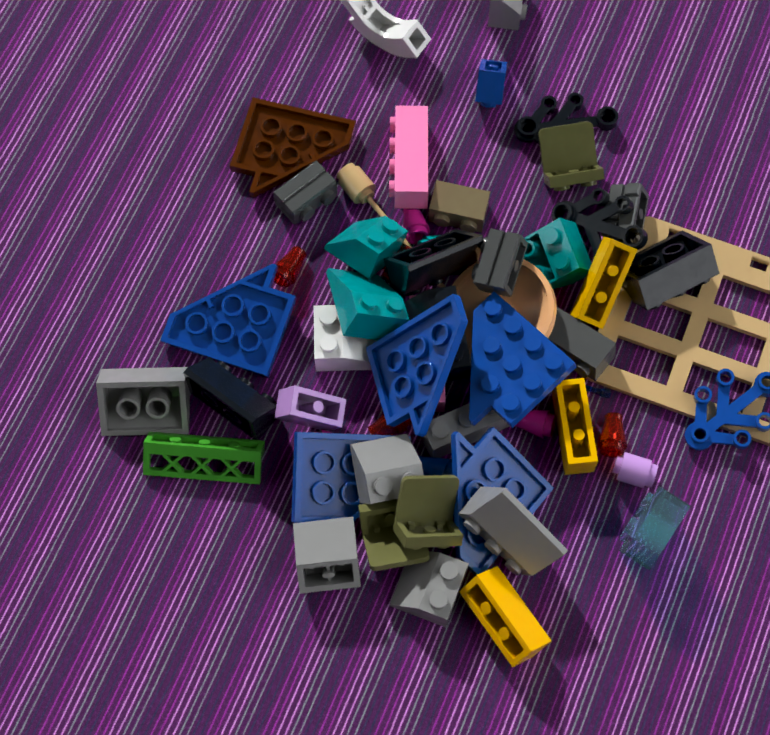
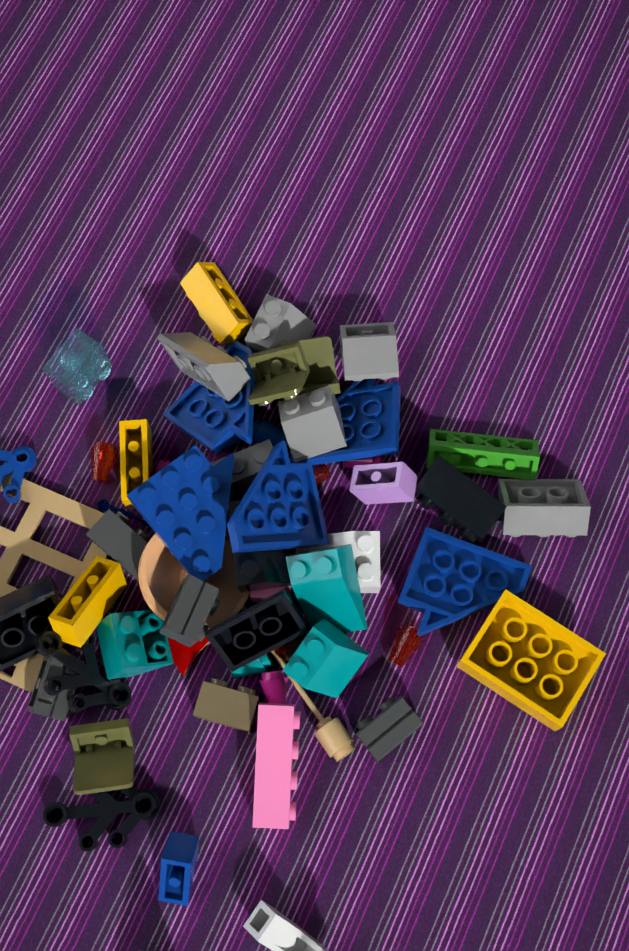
camera: 175 degrees left, 5 degrees up
reddish brown wing [230,98,356,198] -> none
lavender brick [612,452,658,488] -> none
none -> yellow slope [456,589,606,731]

